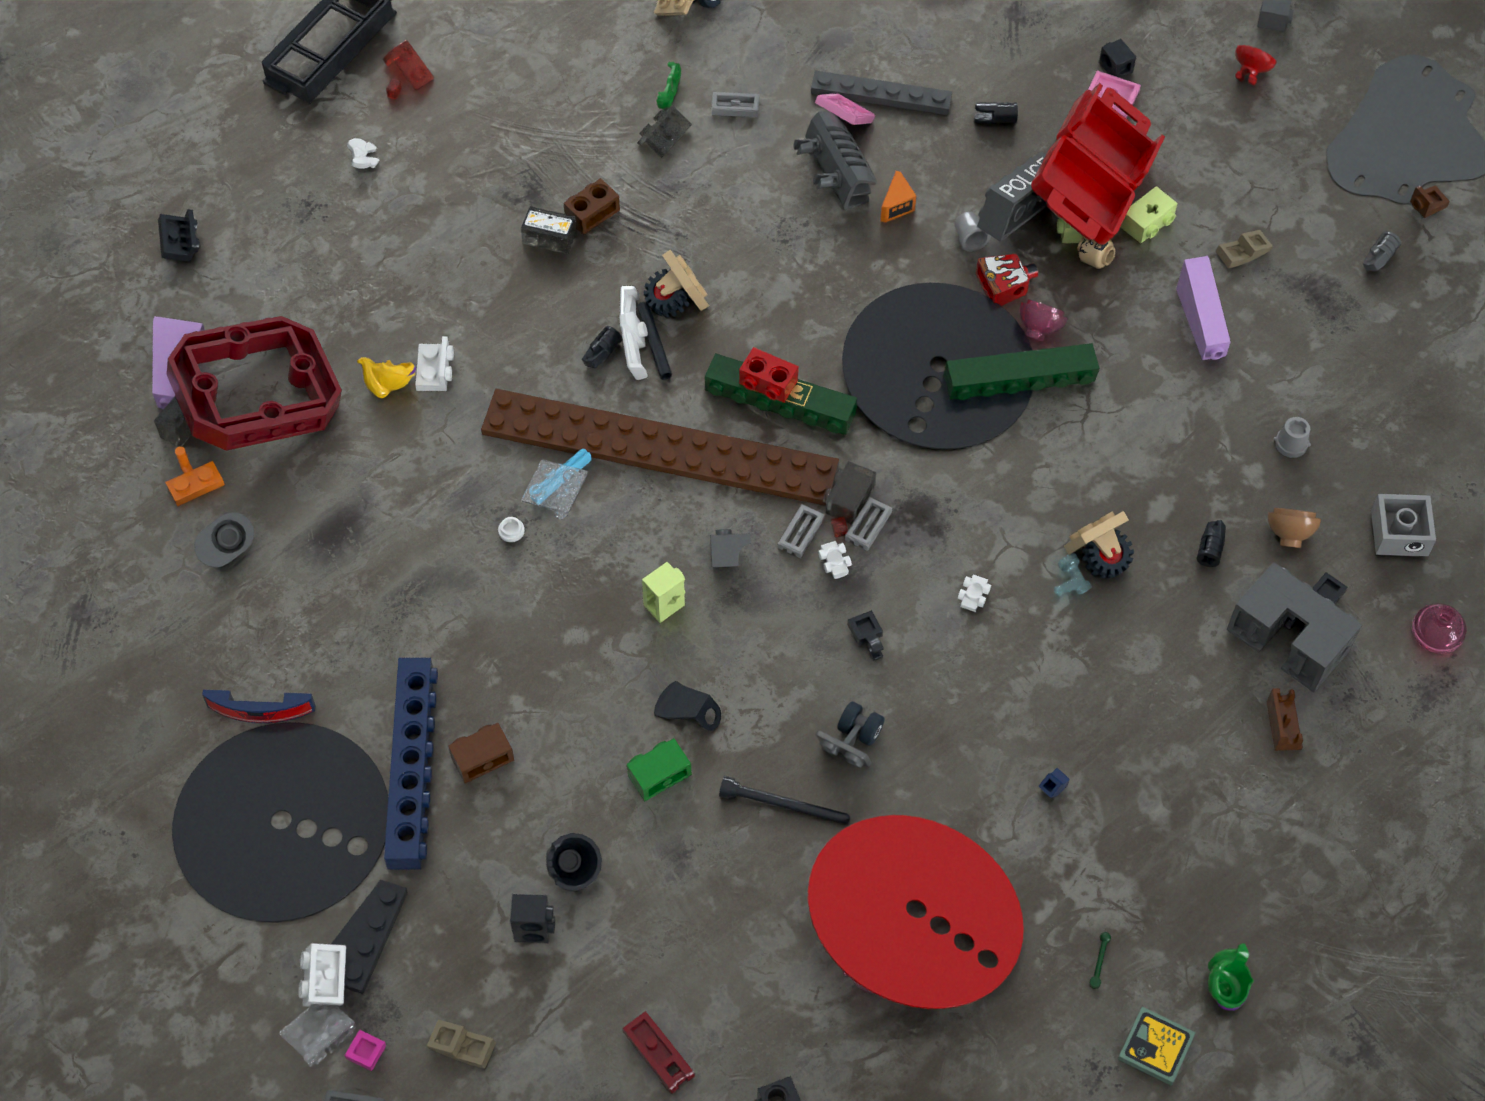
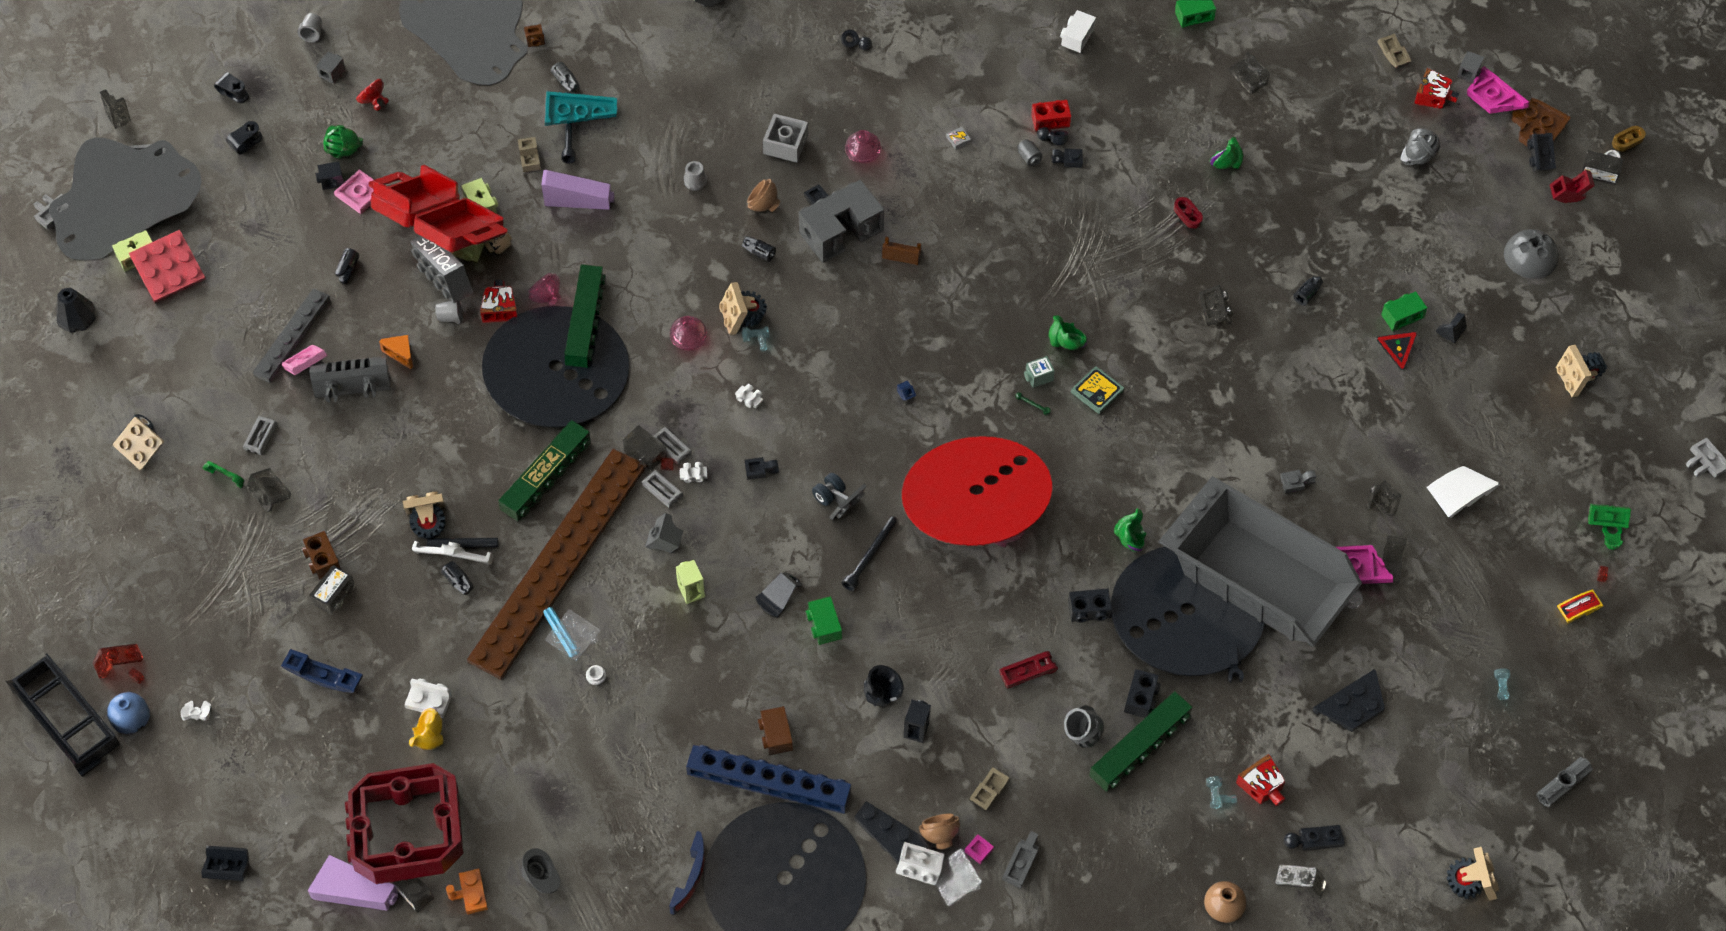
camera: 75 degrees left, 0 degrees up
red brick [739,347,799,403] -> none
none -> medium blue cylinder [107,692,150,734]
none -> dark blue slope [281,649,363,693]
none -> green helmet [323,125,363,158]
none -> teal wing [545,91,617,126]
none -> black piece [561,92,576,164]
none -> clear pink piece [670,316,707,350]
none -> medium nougat piece [919,813,960,849]
none -> sand green brick [1024,356,1055,388]

